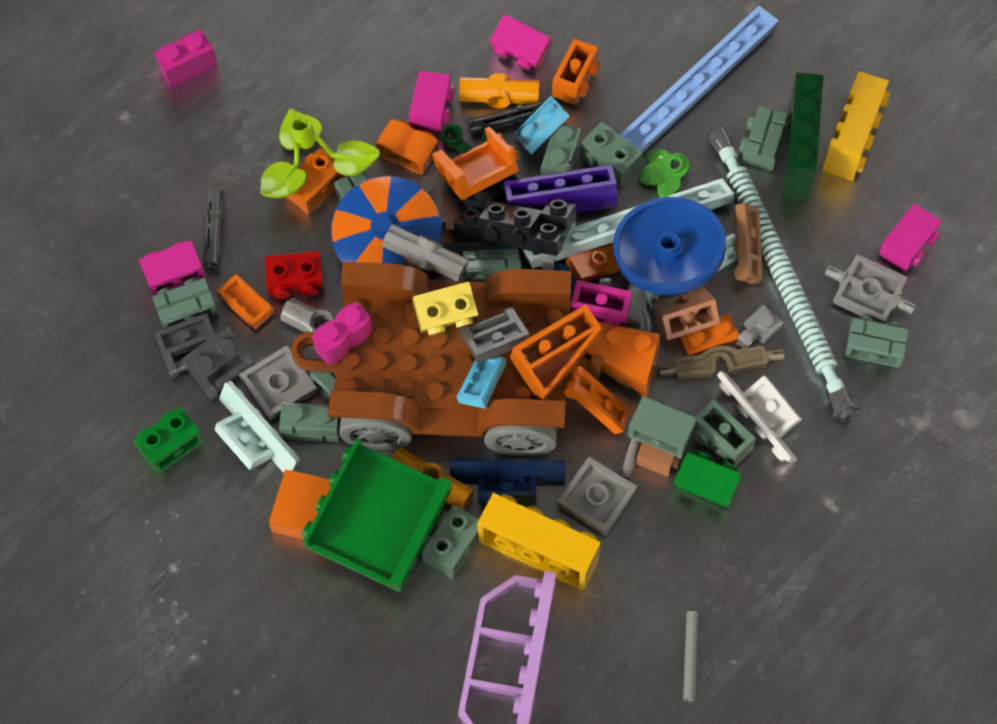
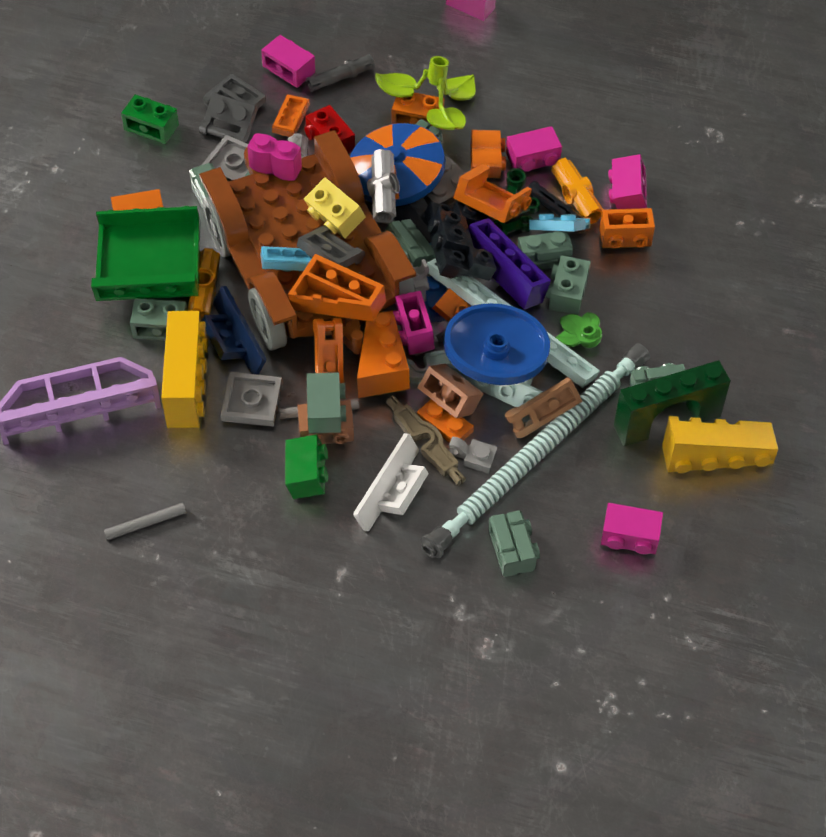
camera: 60 degrees right, 10 degrees down
sand green brick [152,278,218,328] -> none
light aqua bracket [214,381,300,473] -> none
light blue plate [620,6,779,152] -> none
sand green brick [693,400,756,466] -> none
light grey plate [825,254,916,324] -> none

